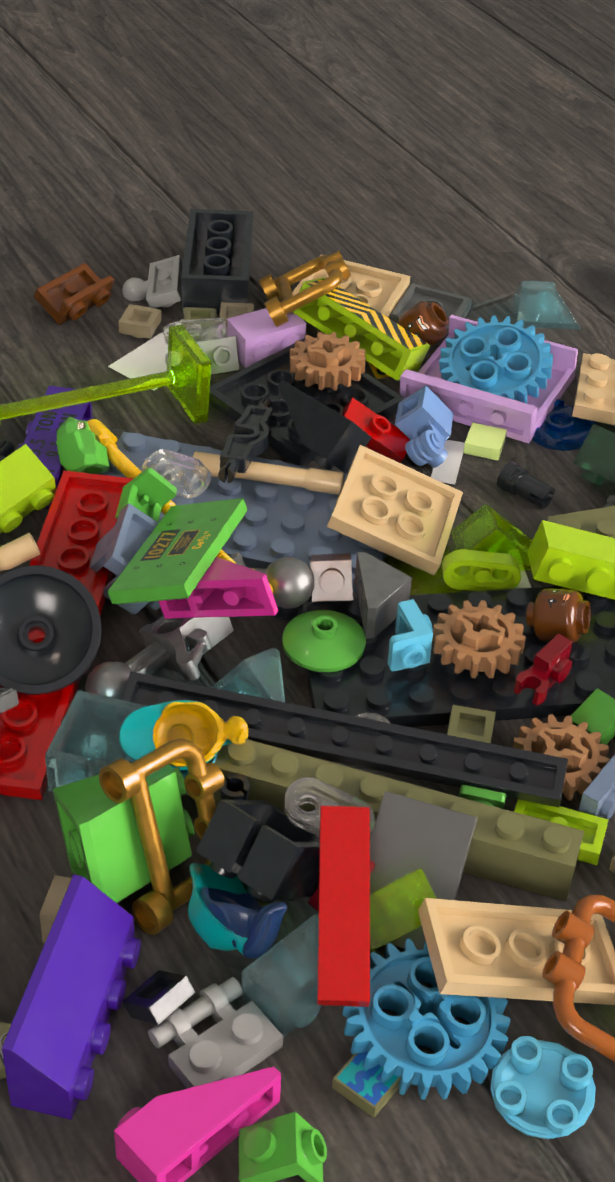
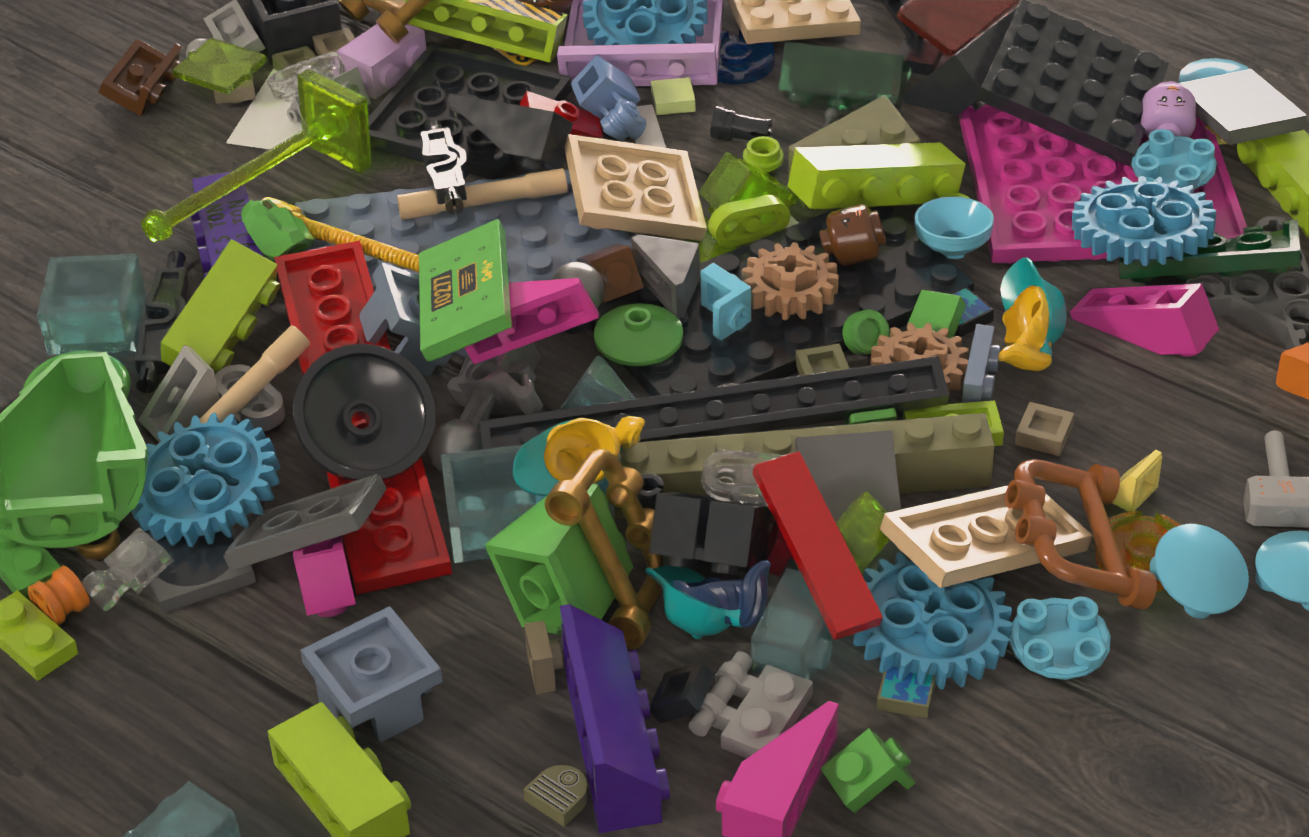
camera: 20 degrees left, 0 degrees up
bright green bracket [115,468,177,522] -> none
clear plate [141,449,211,498] -> none
medium nougat gear [290,332,366,390] -> none
dark red plate [514,633,573,706] -> none
none -> clear neon green piece [172,37,267,95]
none -> lime plate [743,136,784,173]
none -> bright green tile [843,309,890,356]

